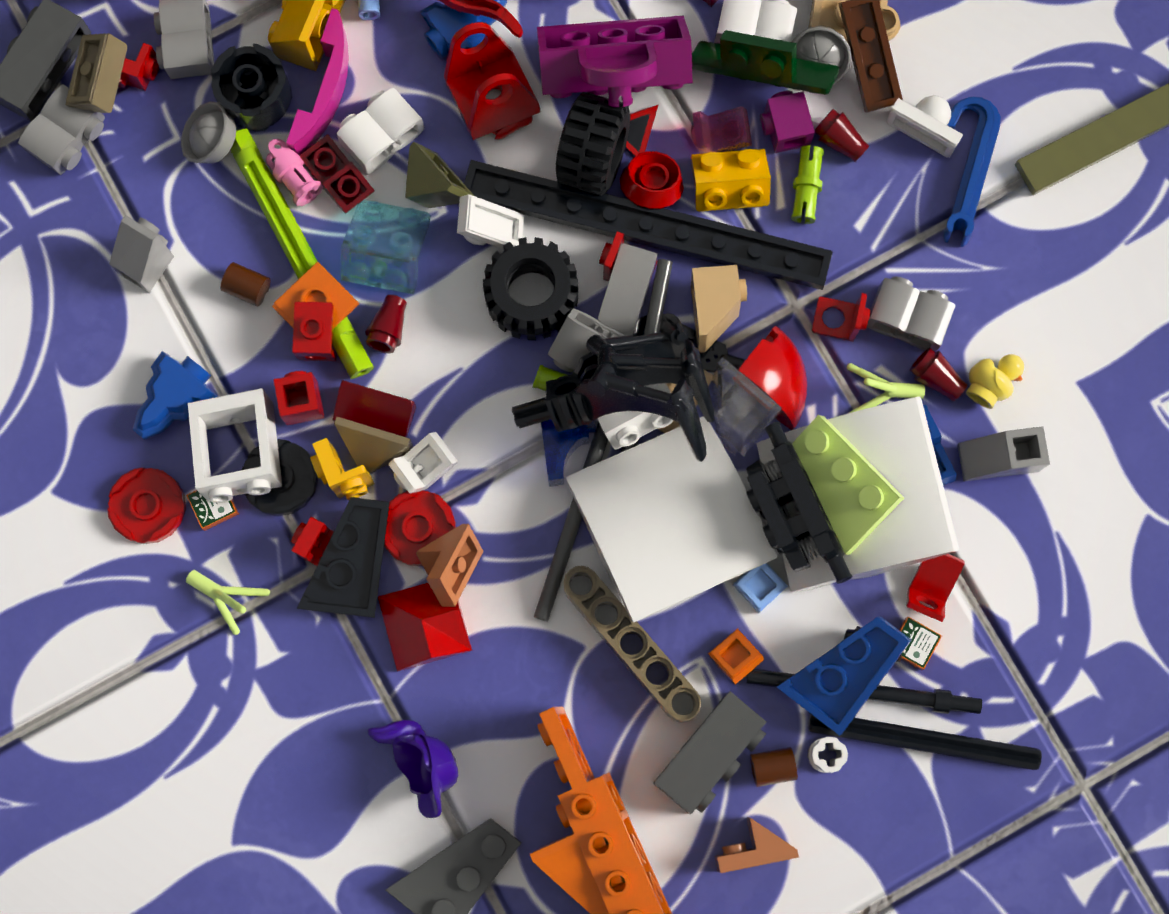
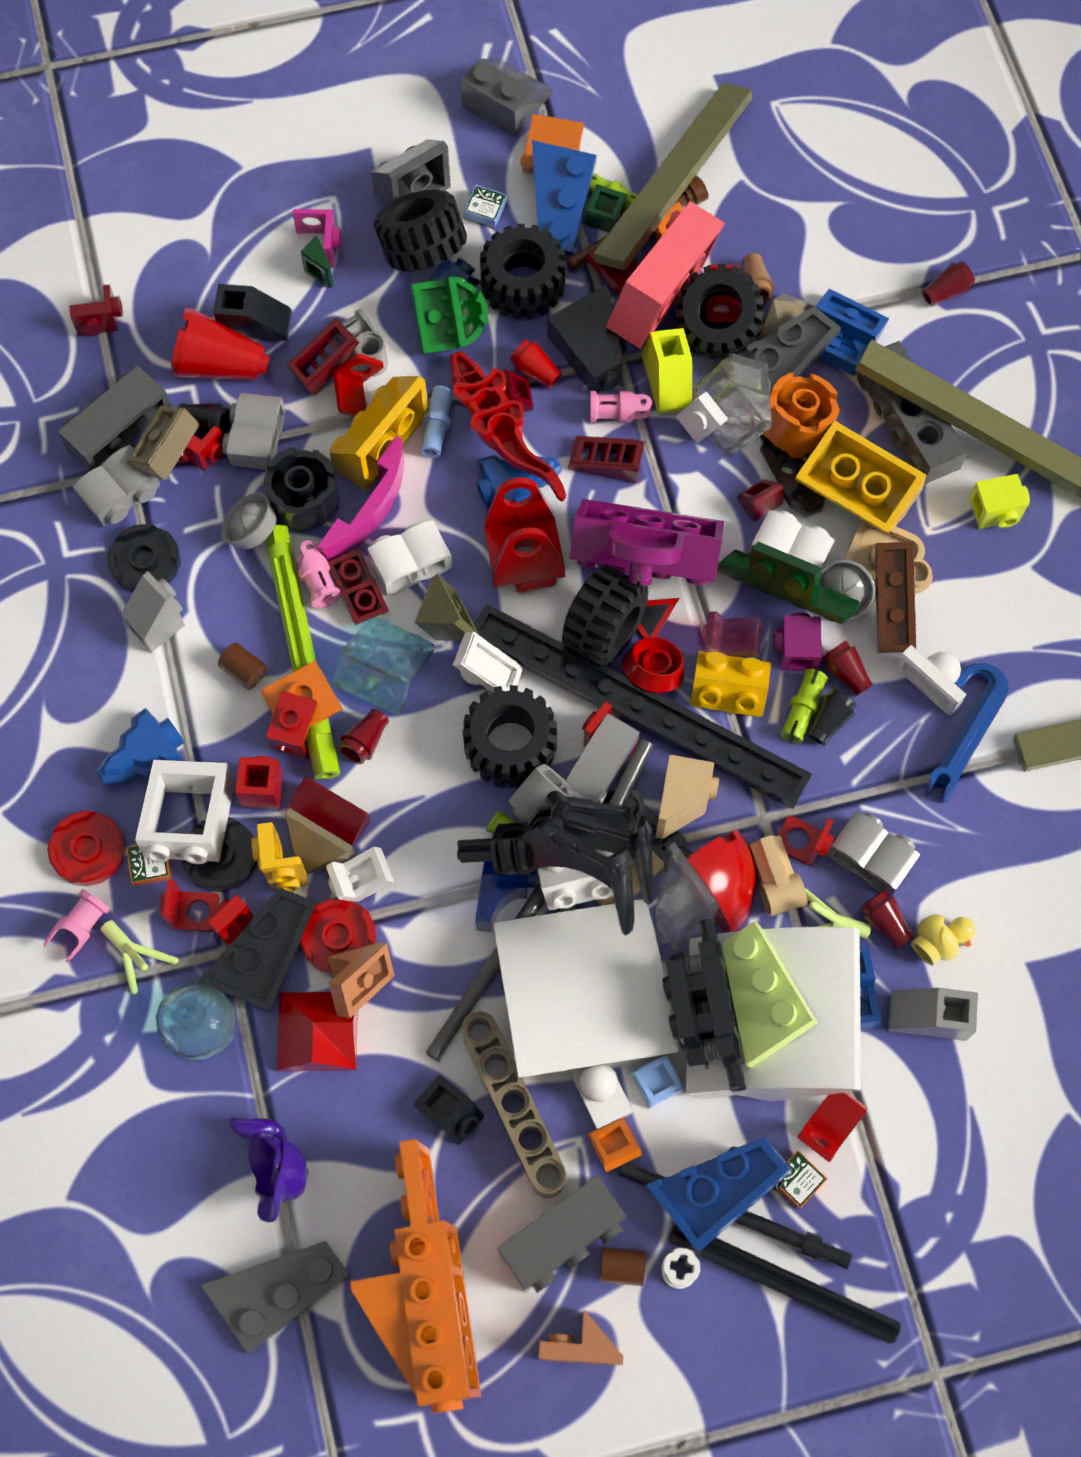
camera: 15 degrees right, 10 degrees down
none -> bright pink piece [43,889,111,962]
none -> black tile [107,524,181,592]
none -> clear light blue cylinder [156,981,237,1062]
none -> red bracket [160,879,220,932]
none -> black cone [178,403,231,436]
none -> black bracket [413,1074,484,1145]
none -> white tile [568,1063,633,1130]
none -> tan piece [749,835,808,916]
none -> black cone [806,689,857,746]

